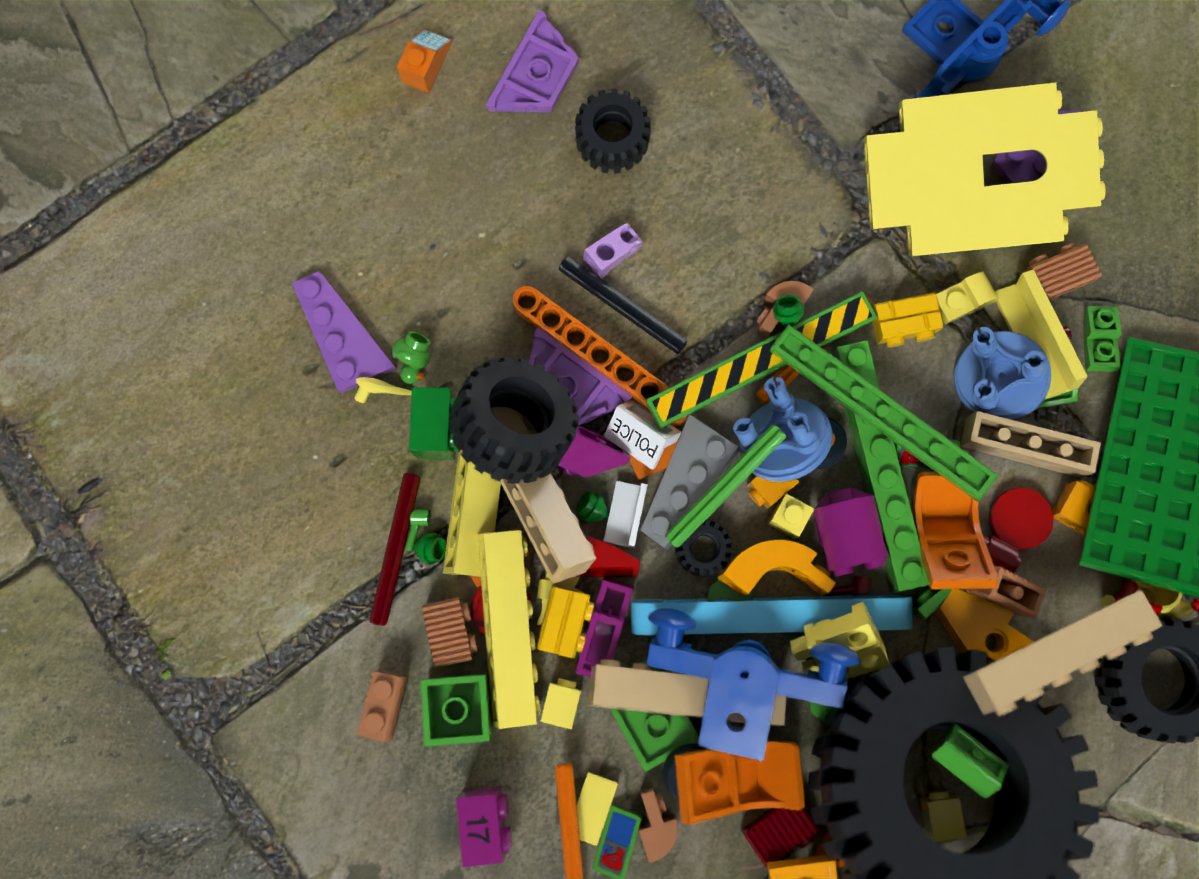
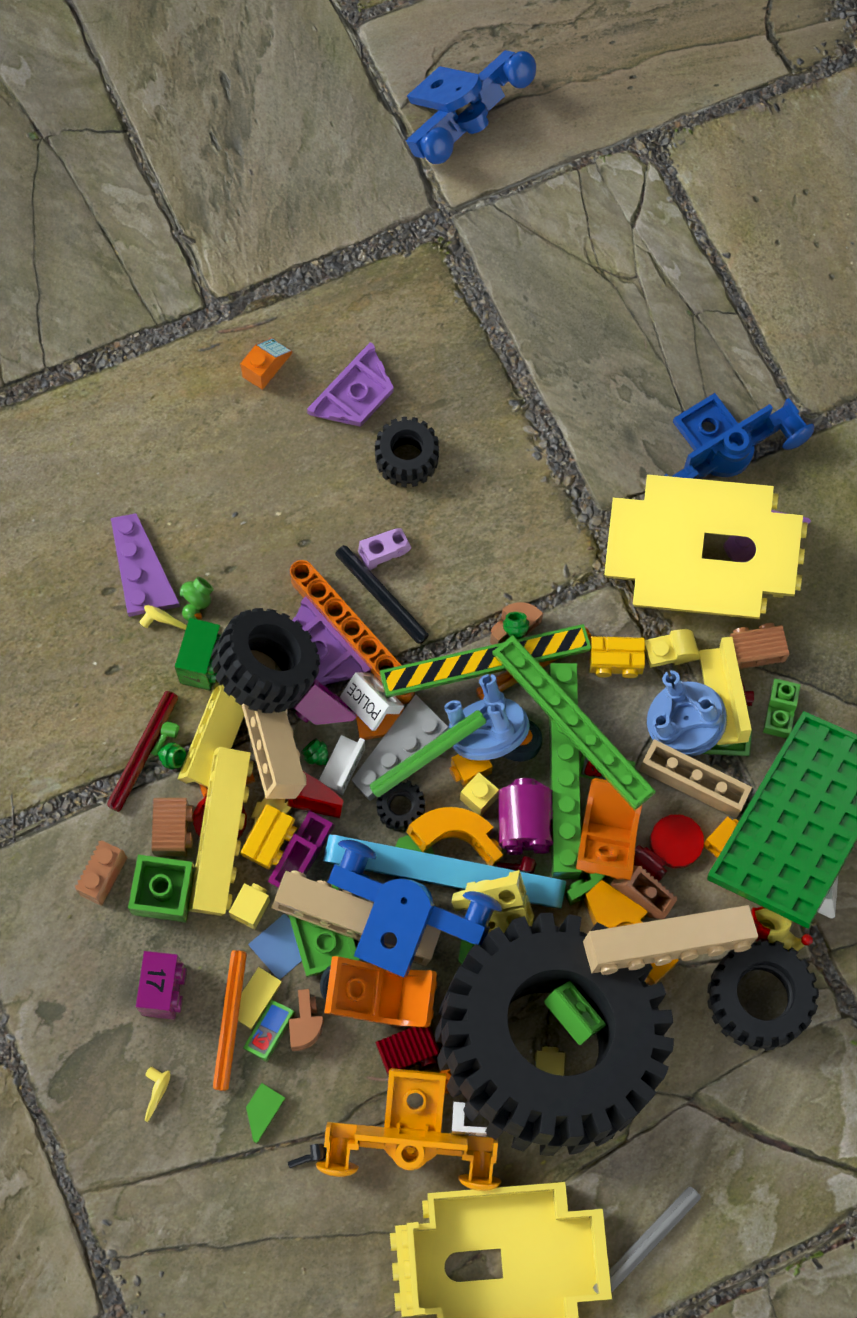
camera: 10 degrees right, 10 degrees down
none -> medium blue sticker [249,914,302,980]

